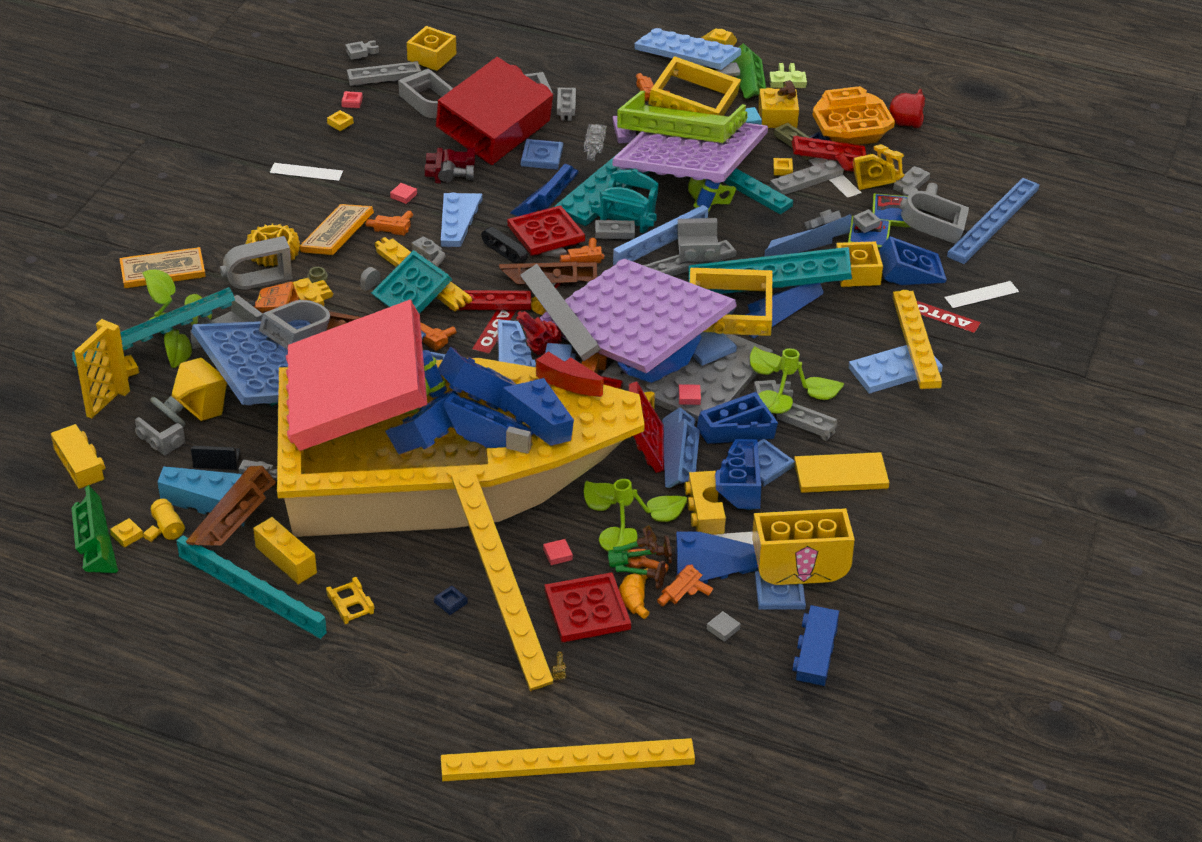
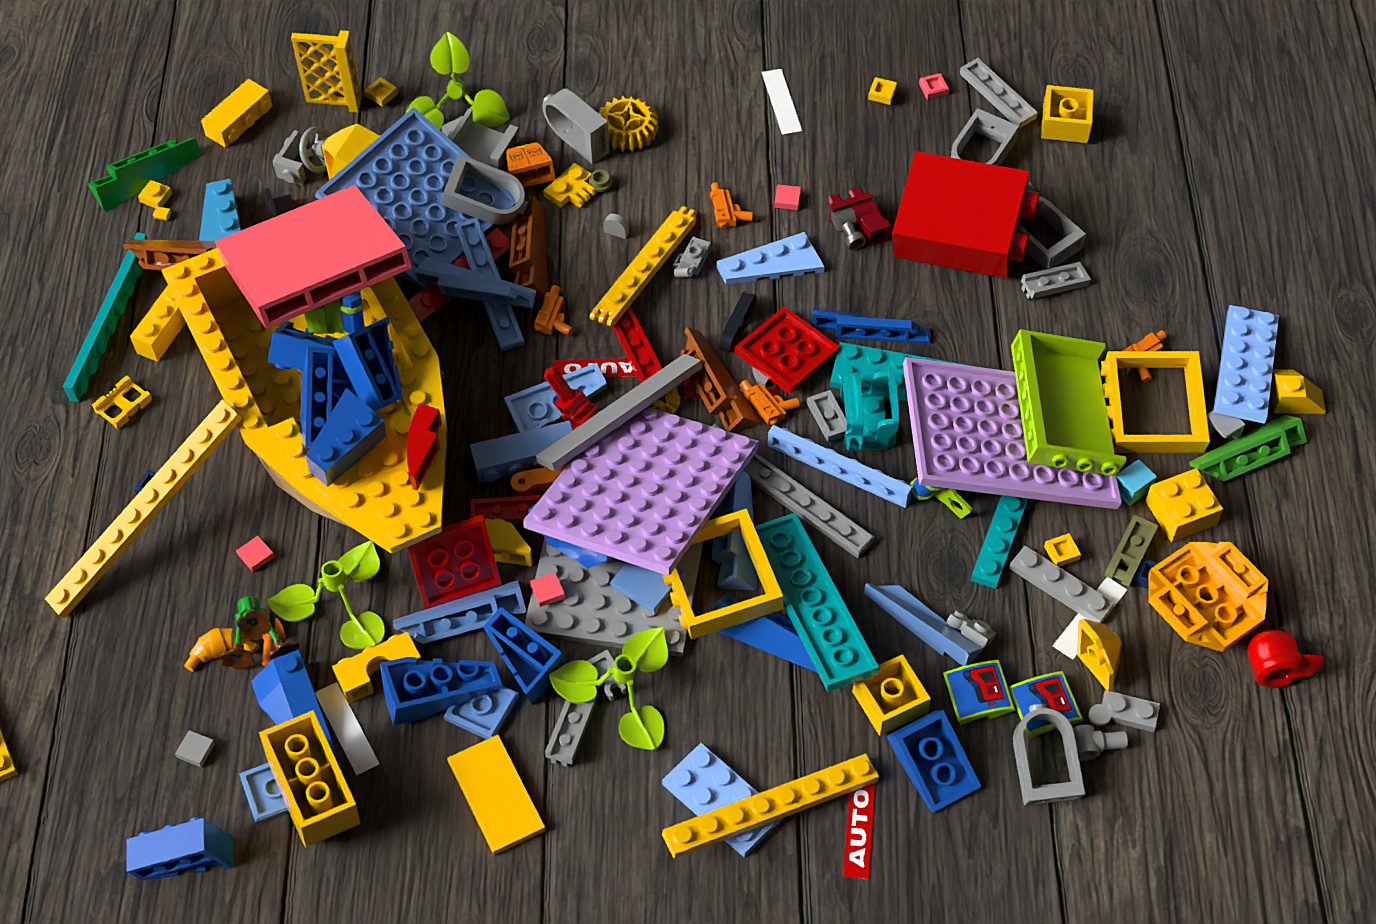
camera: 70 degrees right, 15 degrees up
teal plate [72,287,235,366] -> none
tile [120,247,206,288] -> none
yellow piece [150,499,185,540] -> none
tile [299,204,374,255] -> none
light grey plate [345,40,379,60] -> none
teal plate [371,250,452,314] -> none
light grey tile [506,426,531,454] -> none
medium blue tile [521,139,563,170] -> none
red plate [544,572,631,642] -> none
clear yellow hand [551,651,567,680] -> none
clear hinge [583,124,607,161] -> none
orange piece [657,565,713,606] -> none
light grey panel [677,218,720,262] -> none
yellowish green hinge [769,63,807,88] -> none
reddish brown tile [777,80,796,100] -> none
red plate [792,136,866,161] -> none
red arm [835,152,854,172] -> none
light grey plate [853,209,881,233] -> none
yellow piece [874,144,905,181] -> none
white sticker [944,281,1019,308] -> none
medium blue tile [947,178,1039,264] -> none

